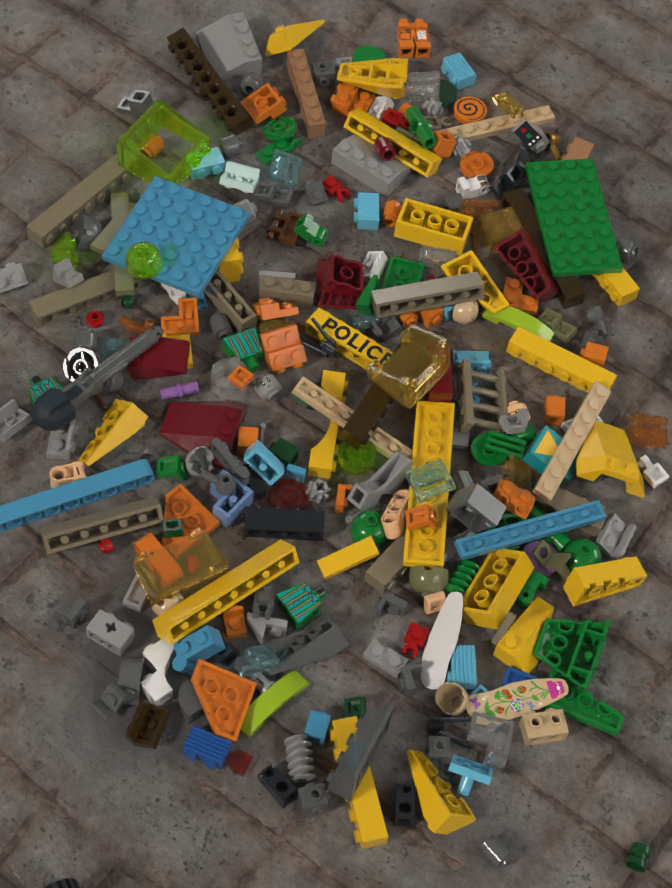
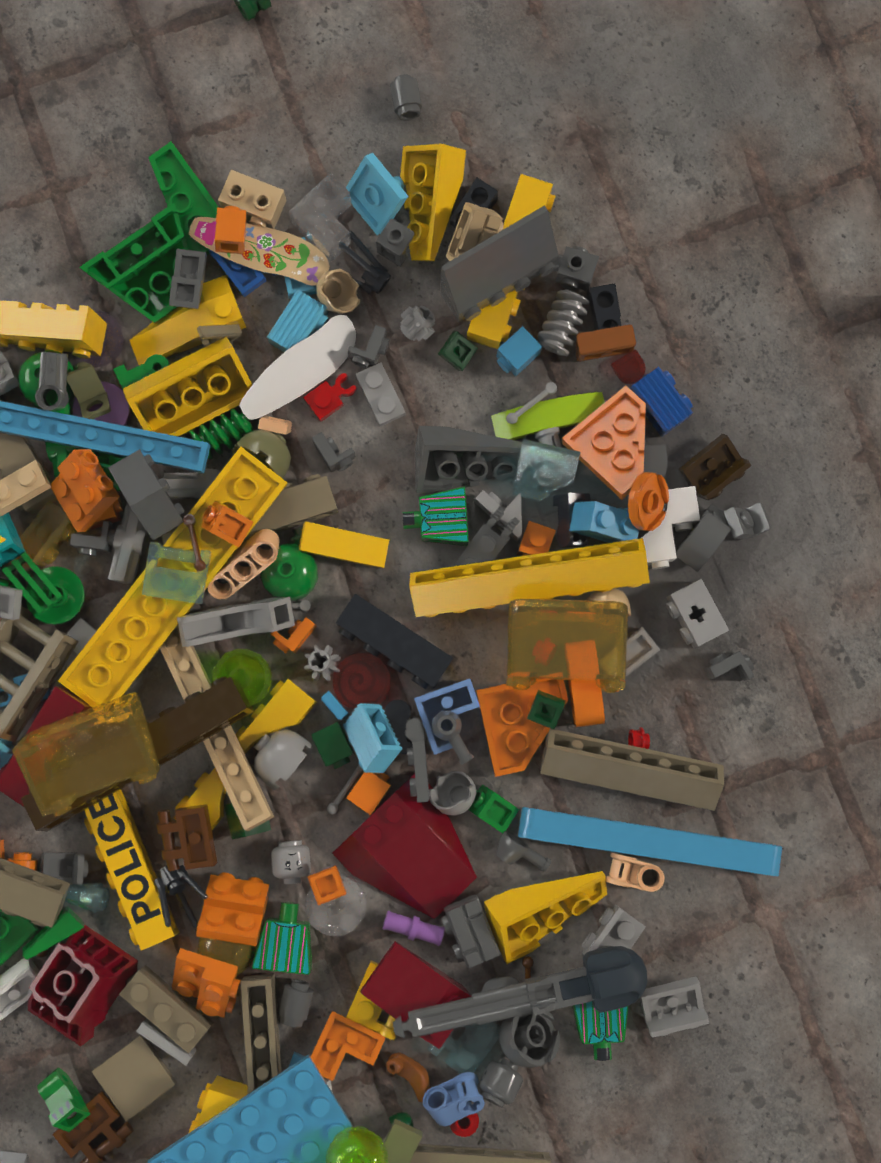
camera: 145 degrees left, 25 degrees up
none -> dark grey piece [35,352,69,411]
none -> dark tan tile [91,1035,177,1121]
none -> reddish brown plate [156,804,217,871]
none -> dark grey slope [169,249,207,309]
none -> reddish brown hinge [183,514,206,571]
none -> orange brick [215,206,247,254]
none -> light grey cylinder [254,730,311,790]
none -> light grey gear [400,305,435,341]
none -> medium blue piece [423,1072,485,1126]
none -> dark grey brick [441,895,501,968]
none -> tan brick [446,202,503,261]
none -> light grey hinge [506,382,557,424]
none -> dark orange slope [576,324,636,362]
none -> orange tile [628,472,669,531]

